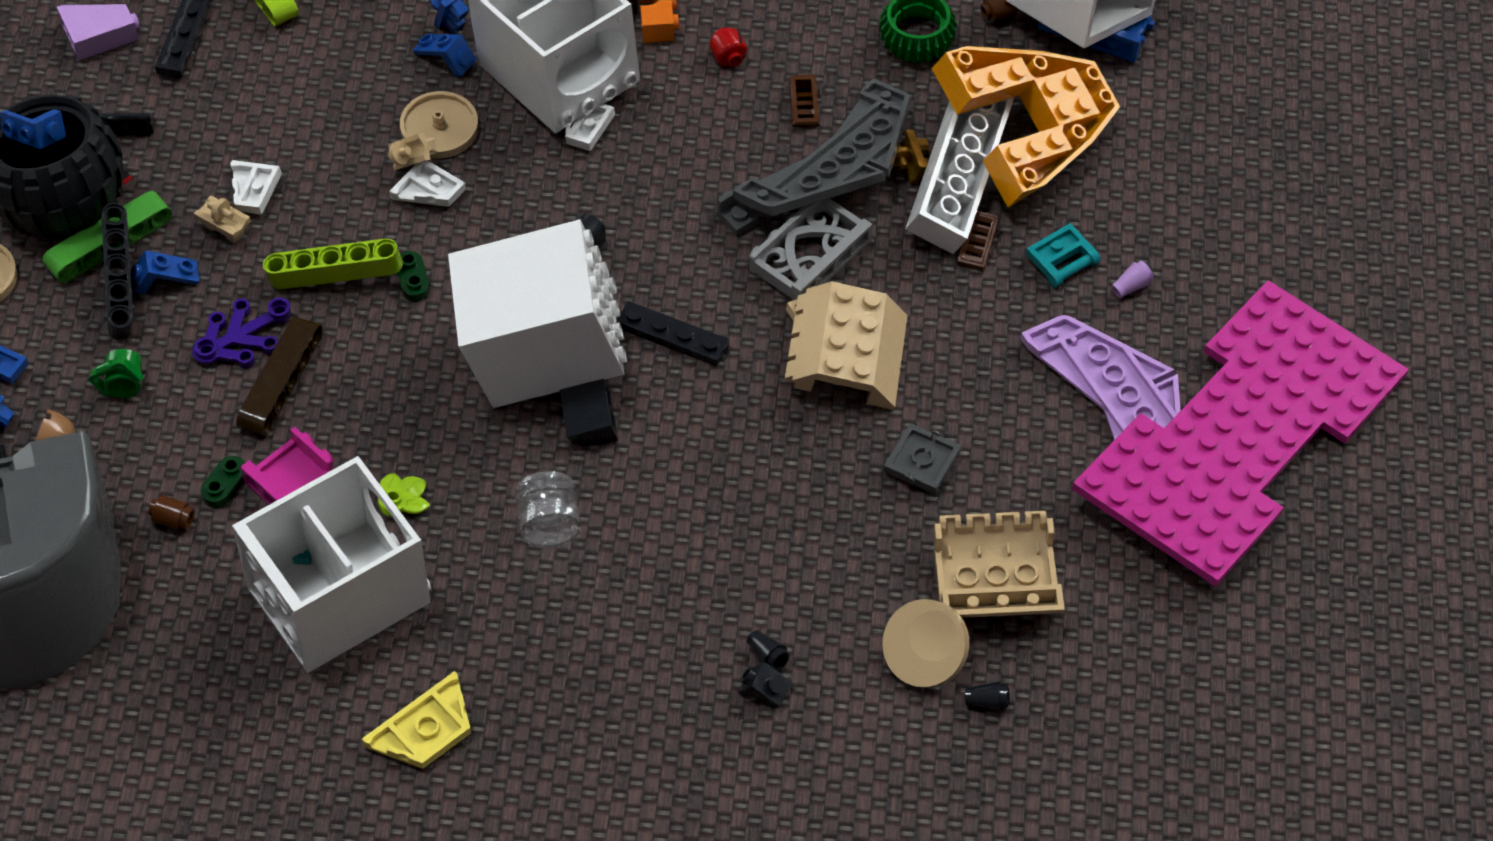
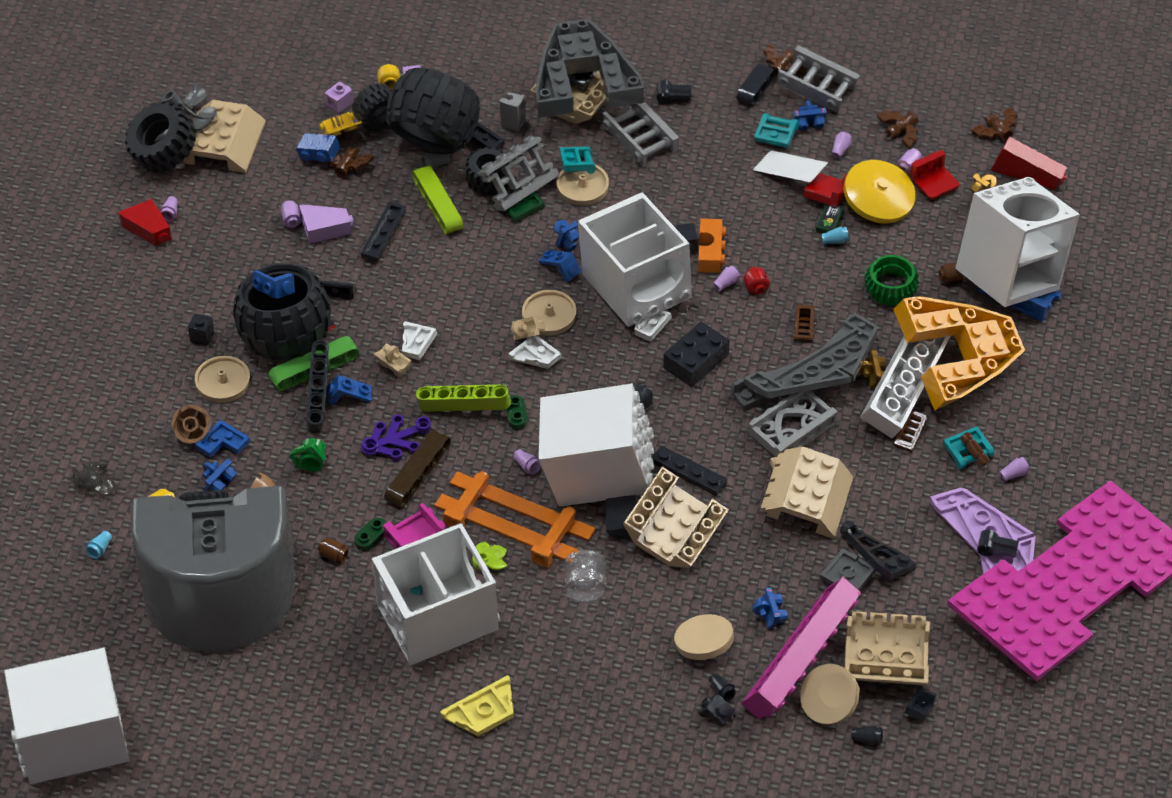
camera: 10 degrees right, 5 degrees down
none -> lavender brick [281,201,302,228]
none -> orange fence [434,471,596,569]
none -> lavender cone [513,449,541,474]
none -> tan slope [623,467,729,568]
none -> black brick [663,321,730,387]
none -> tan piece [674,614,734,660]
none -> lavender cone [712,266,740,292]
none -> brick [741,577,861,720]
none -> blue hips [752,587,788,629]
none -> black plate [840,521,917,580]
none -> black bracket [905,686,937,721]
none -> reddish brown axle [960,432,990,467]
none -> black piece [977,530,1019,558]

